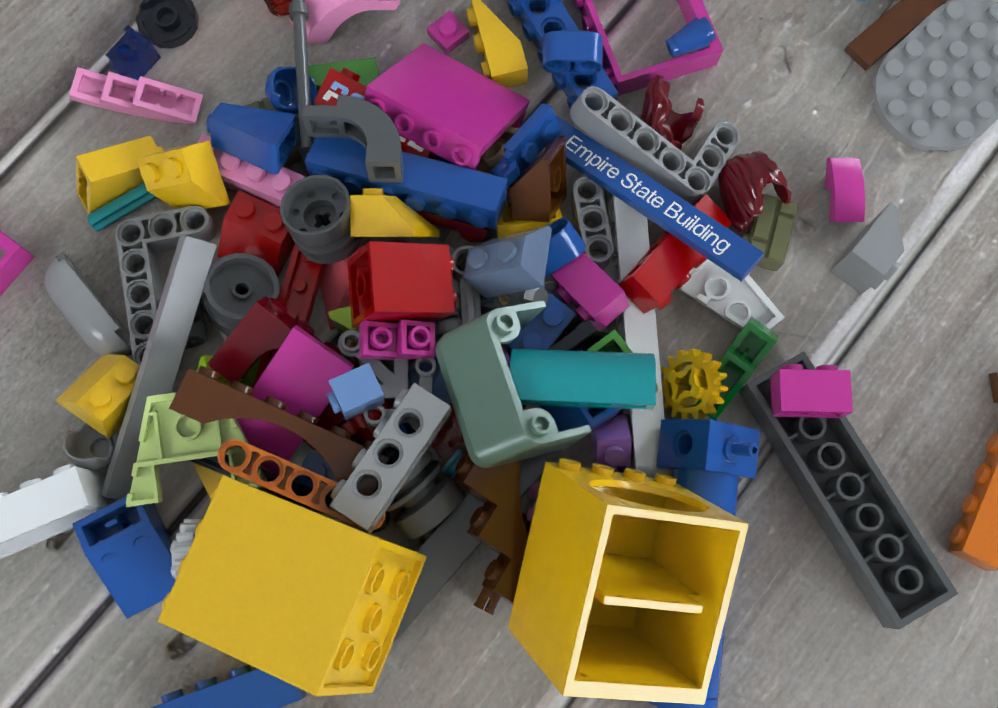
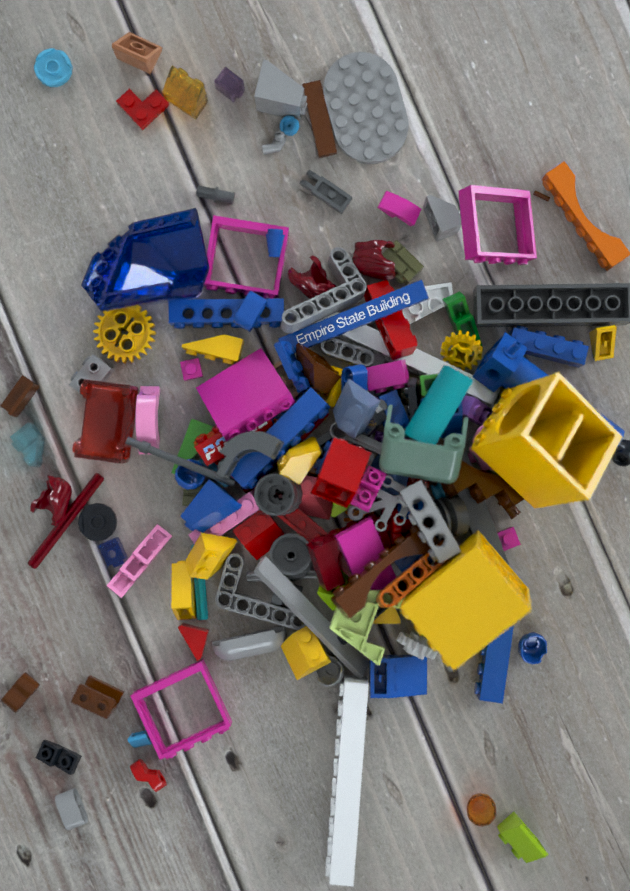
camera: 60 degrees left, 10 degrees up
medium blue brick [326,363,385,420] -> none
dark pink brick [770,364,853,418] -> none
none -> red slope [178,623,209,661]
none -> dark grey hinge [300,170,353,214]
none -> dark pink window [458,185,537,265]
none -> dark pink plate [497,526,521,551]
none -> blue brick [509,326,589,368]
none -> yellow slope [589,325,617,361]

